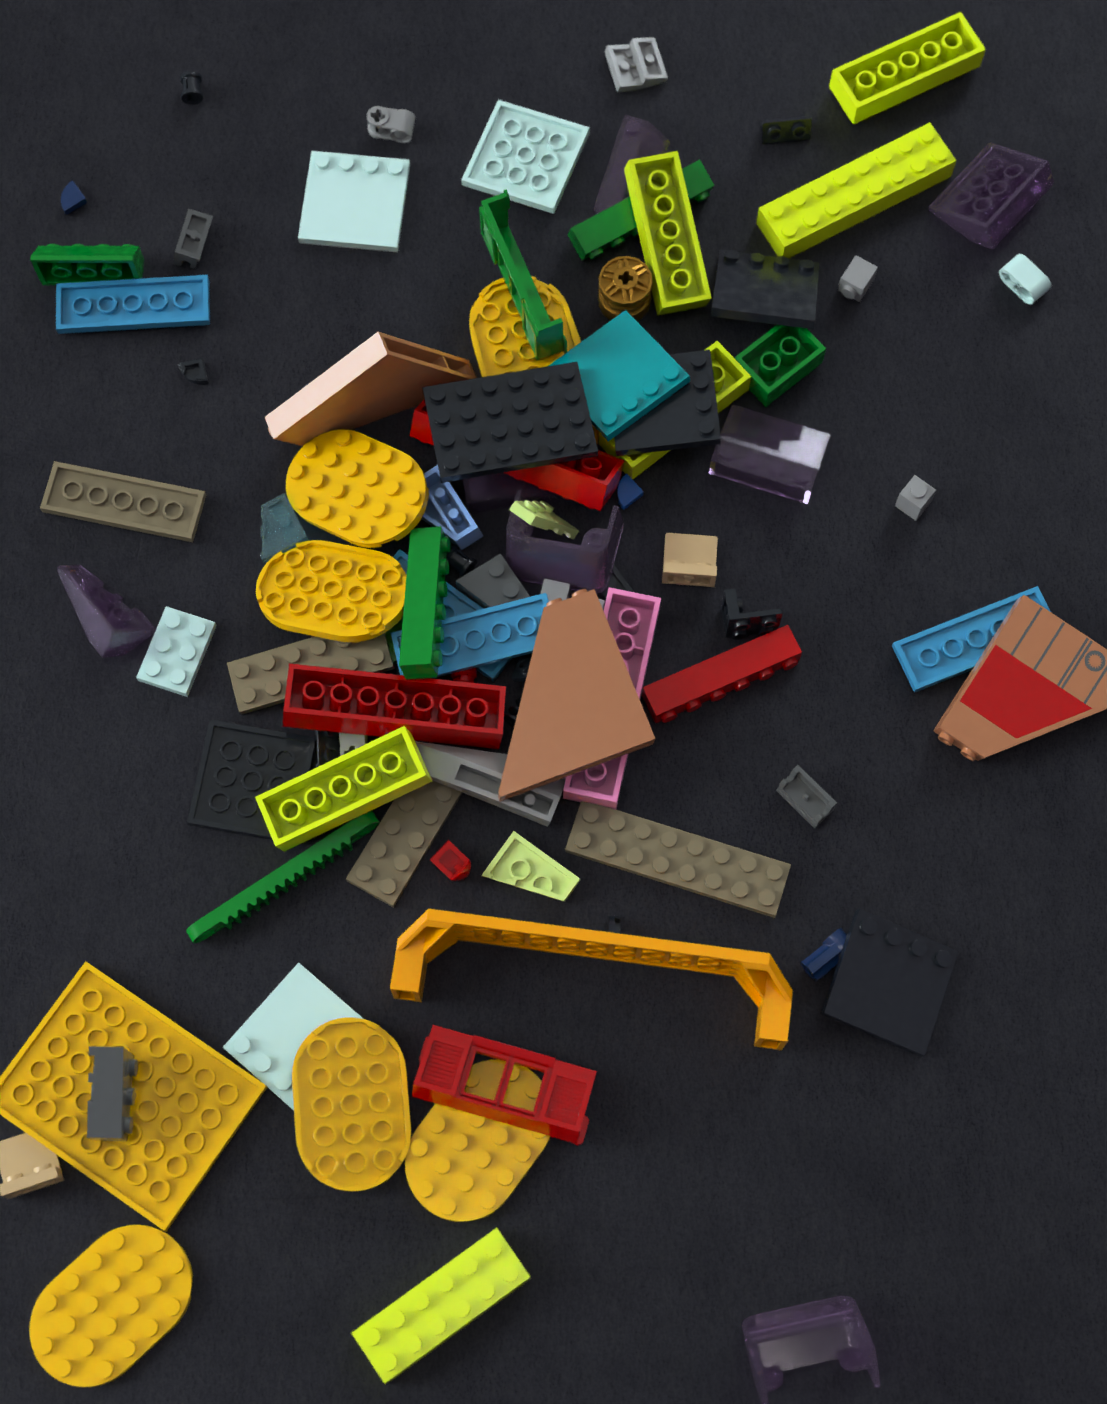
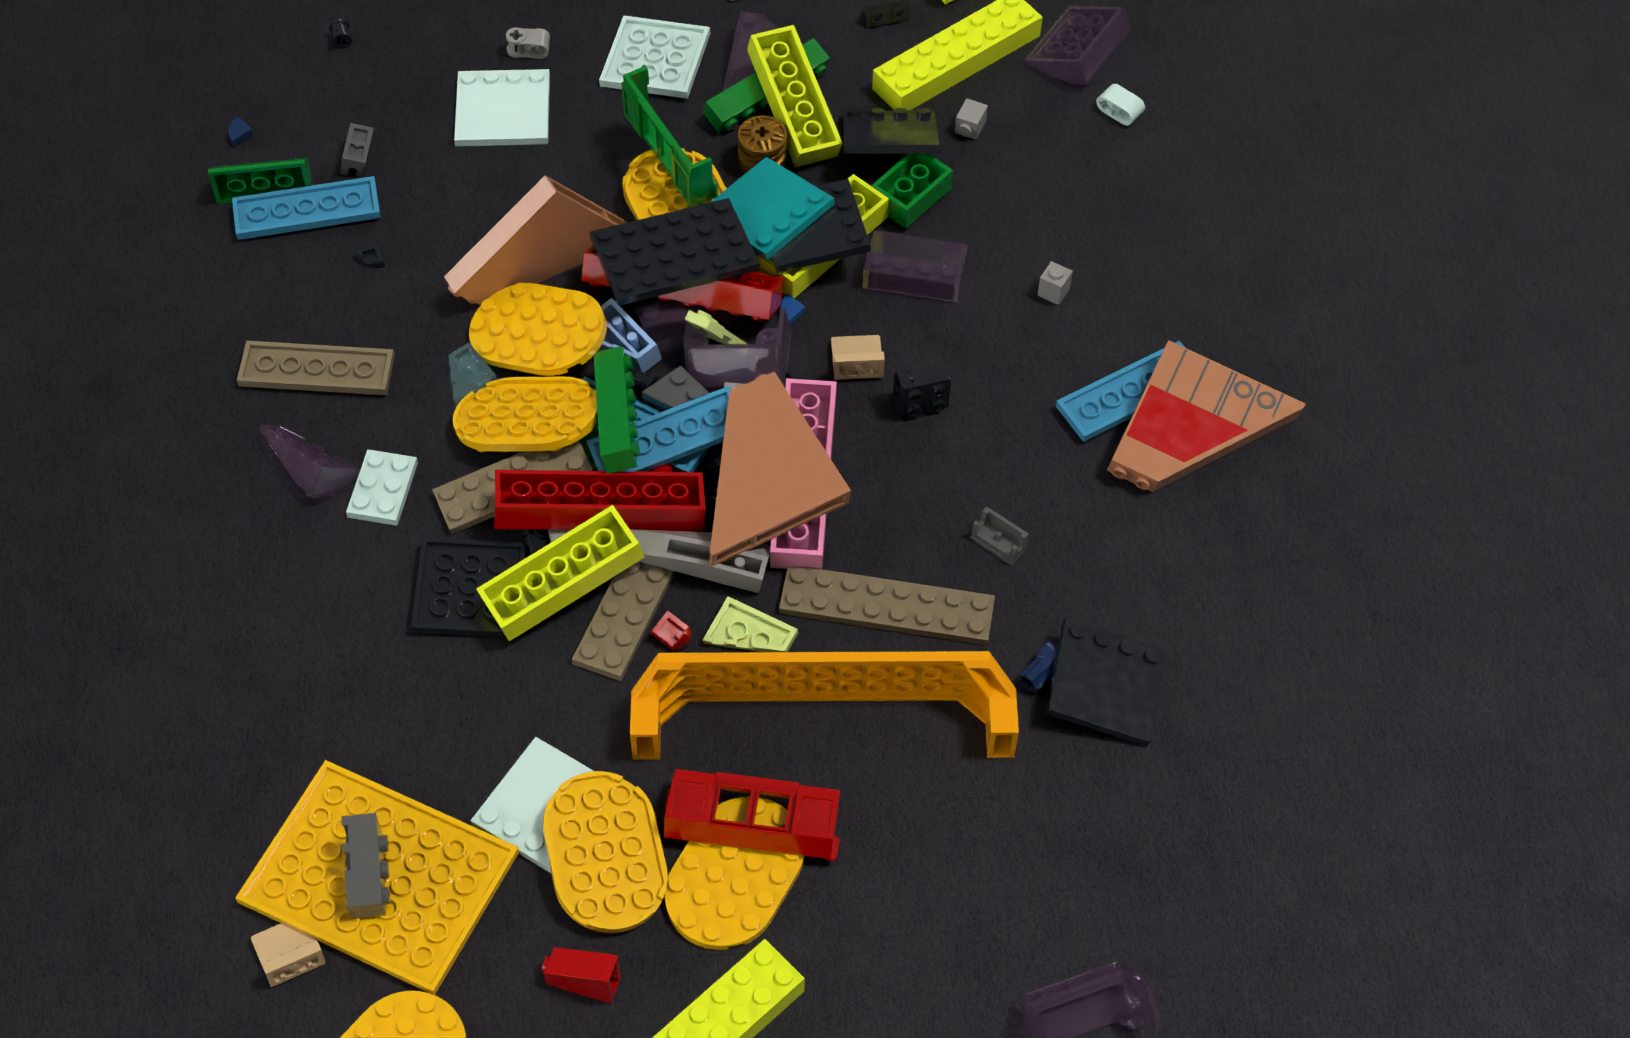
camera: 10 degrees left, 15 degrees down
green gear [186,810,380,944] -> none
red brick [642,625,802,723] -> none
none -> red slope [542,947,621,1004]

